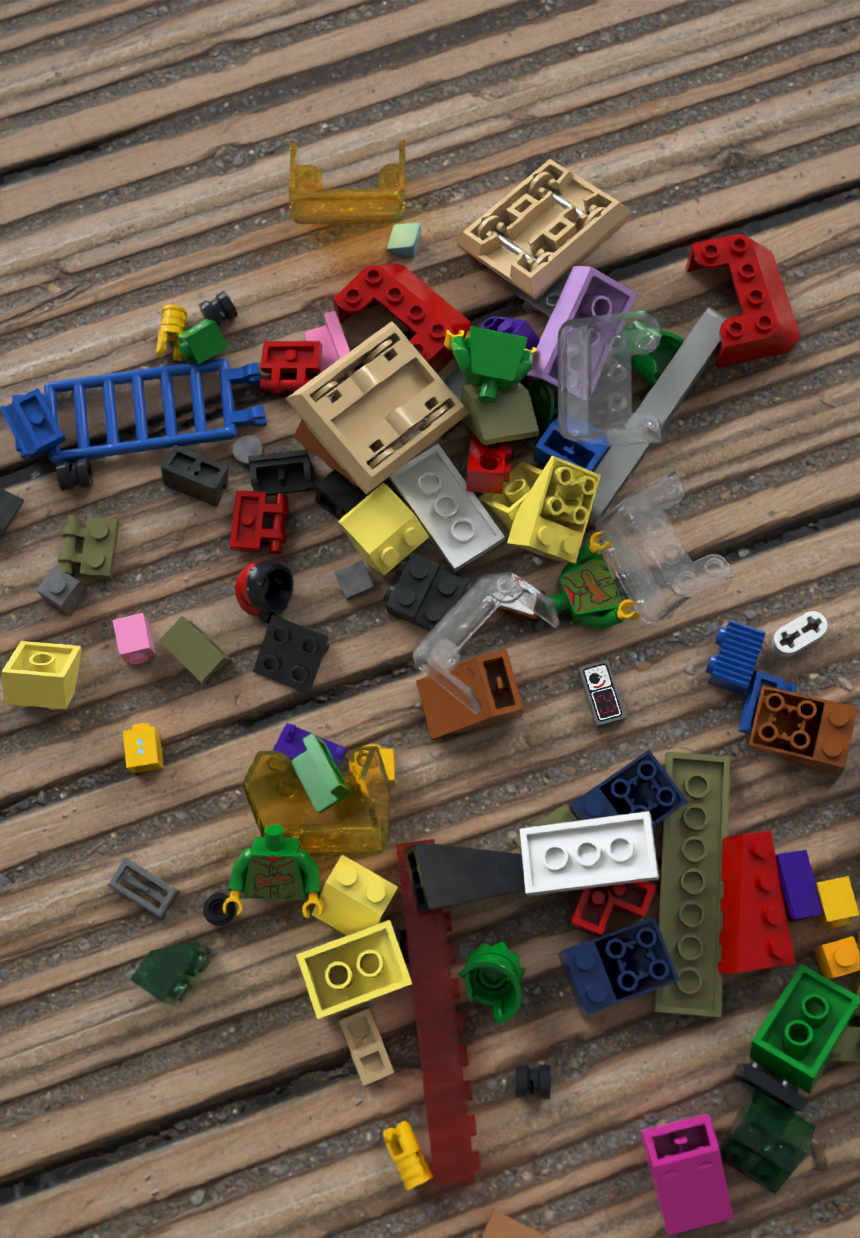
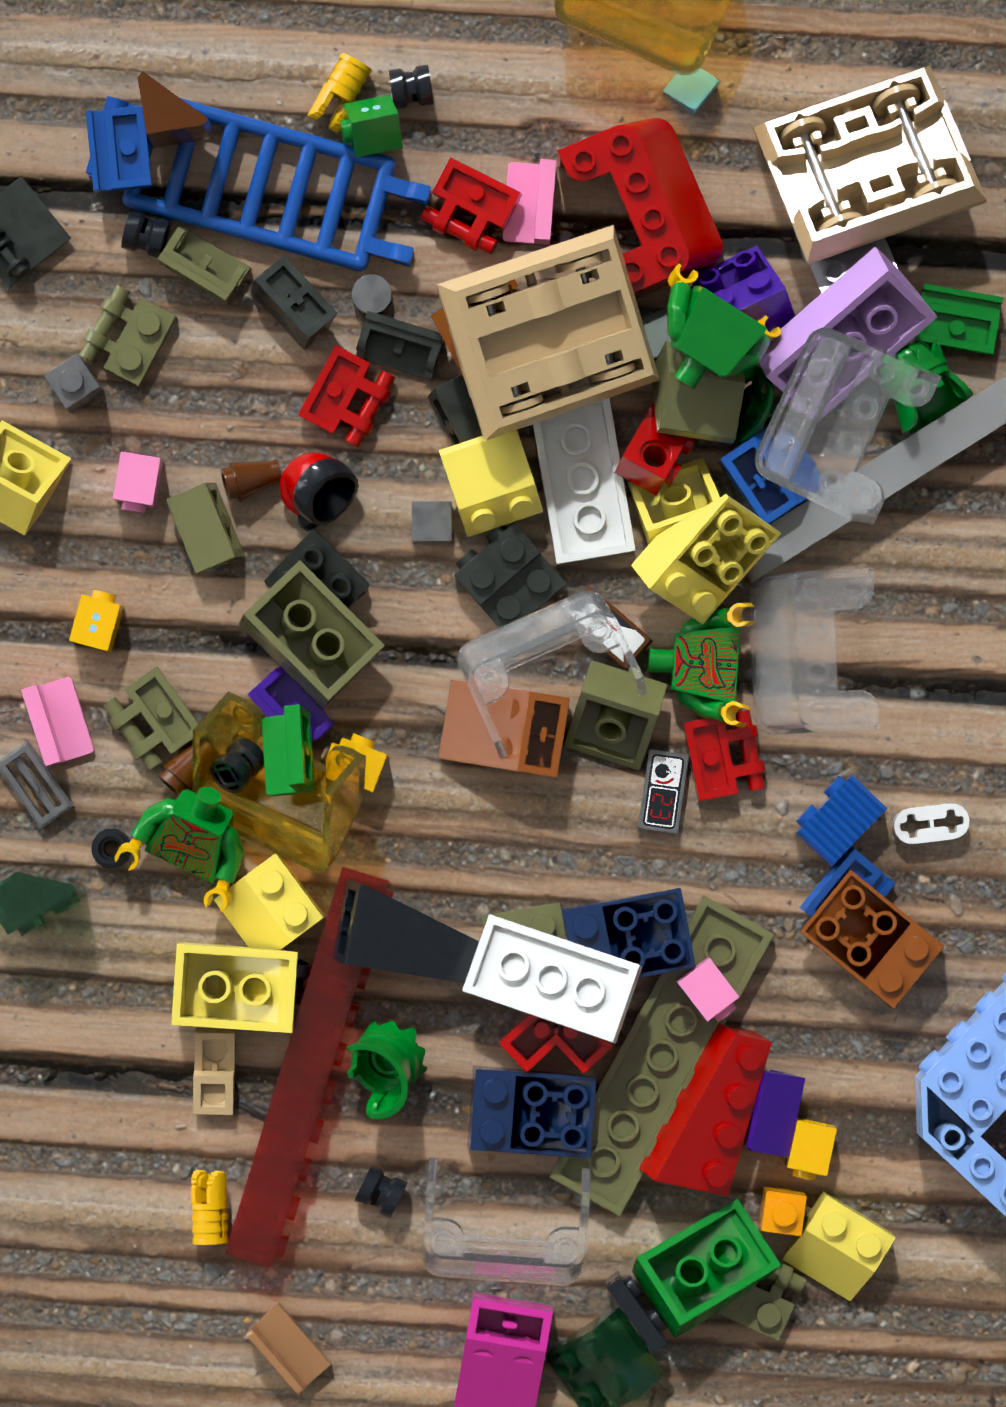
camera: 20 degrees right, 15 degrees up
none -> bright pink panel [21,677,95,767]
none -> olive plate [103,666,204,771]
none -> reddish brown slope [138,71,214,148]
none -> olive hinge [157,226,251,306]
none -> reddish brown cone [158,737,216,796]
none -> black wheel [210,738,264,793]
none -> reddish brown cone [221,459,282,501]
none -> olive slope [239,560,385,708]
none -> clear windscreen [423,1157,590,1286]
none -> olive slope [563,660,667,771]
none -> bright pink brick [676,957,739,1022]
none -> red plate [683,710,766,801]
none -> green plate [913,284,1003,356]

